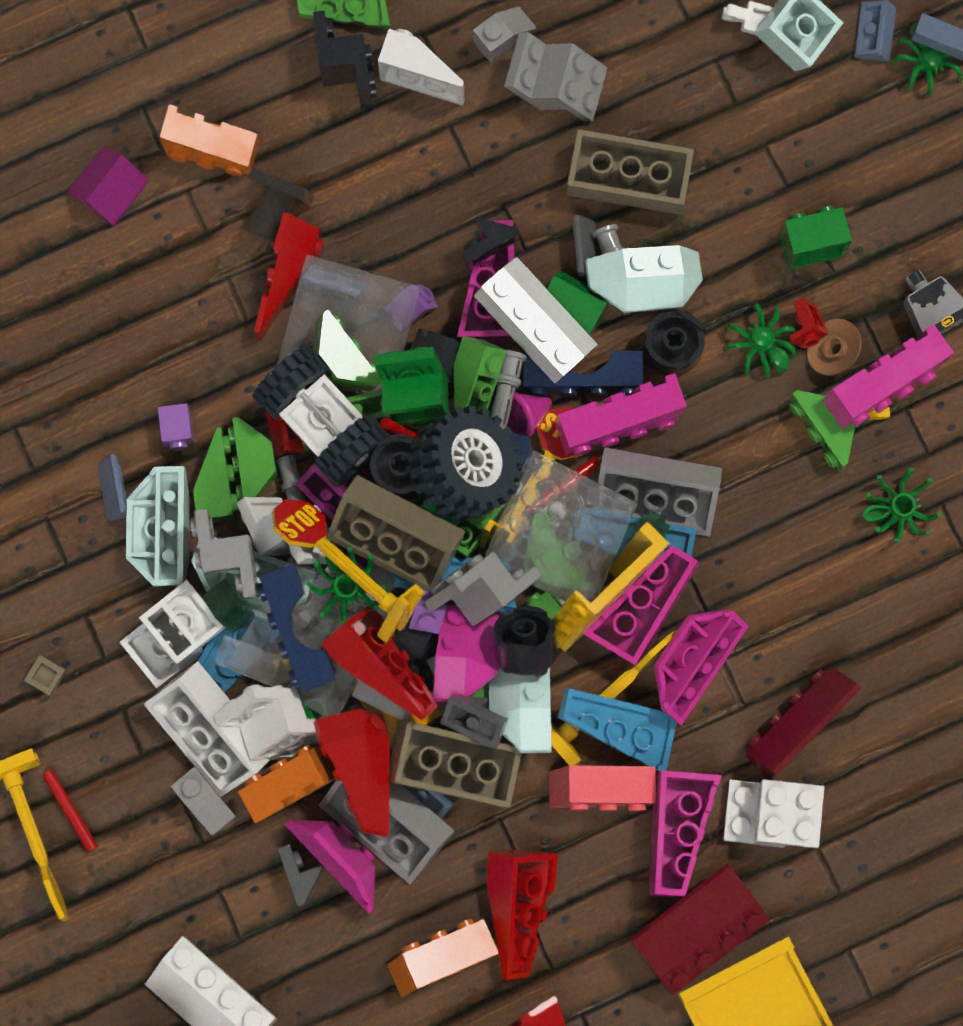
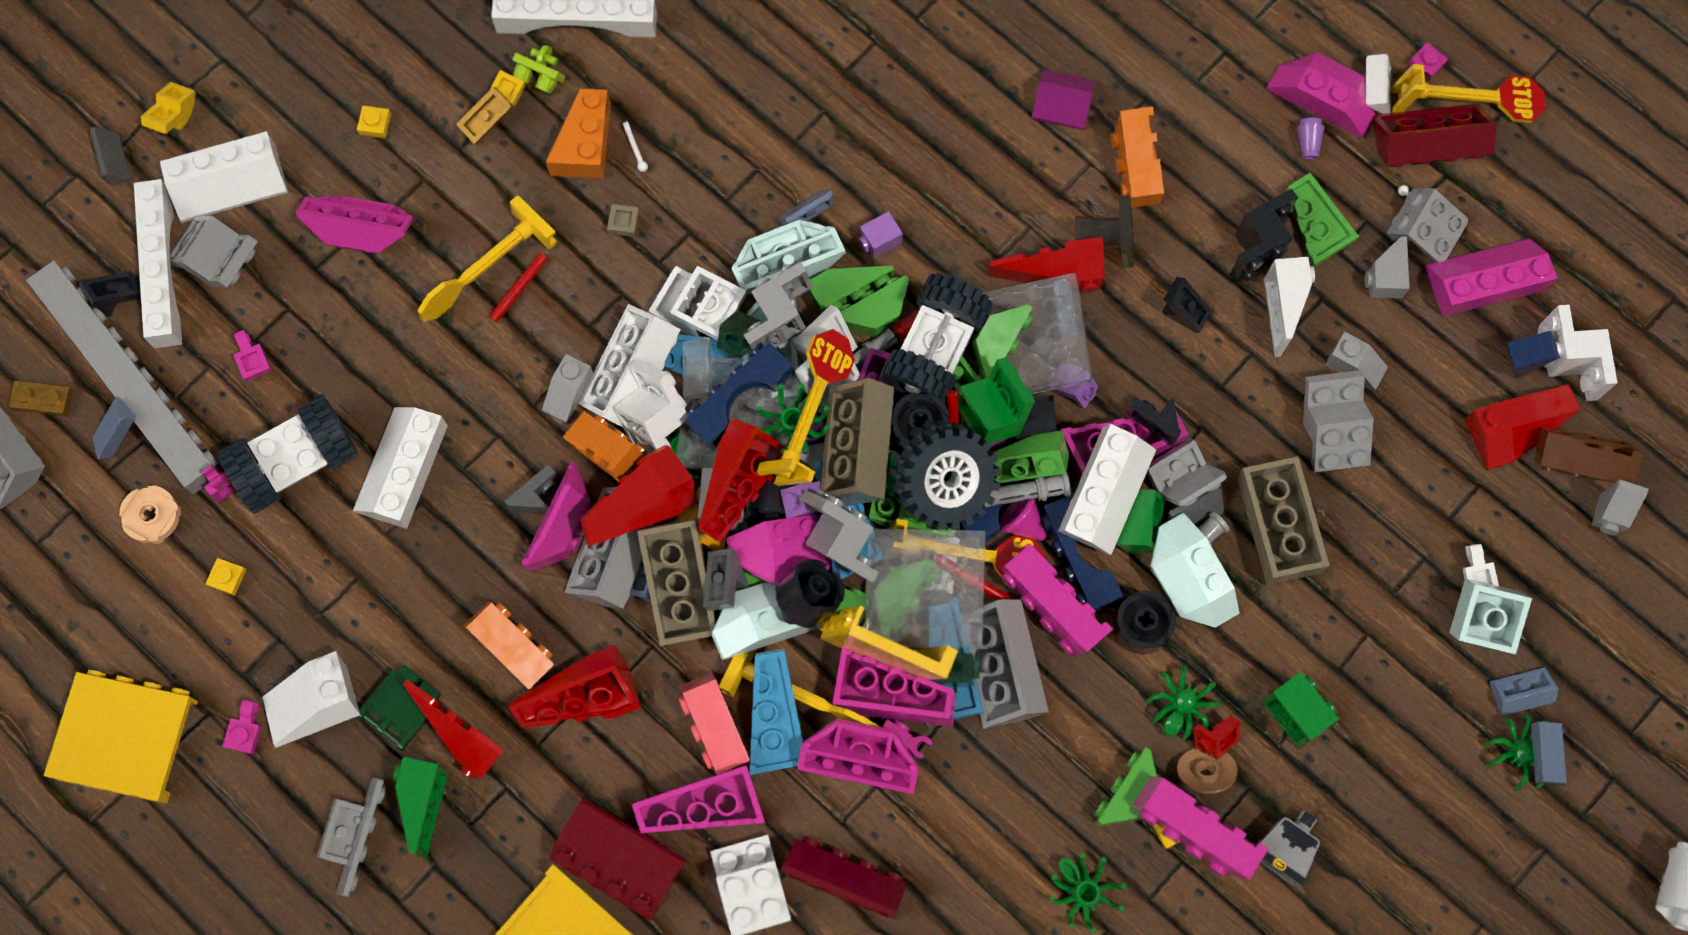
camera: 65 degrees right, 5 degrees down
none -> dark pink plate [882,719,932,760]
none -> light grey bracket [1147,438,1227,506]
none -> black slope [1162,277,1212,333]

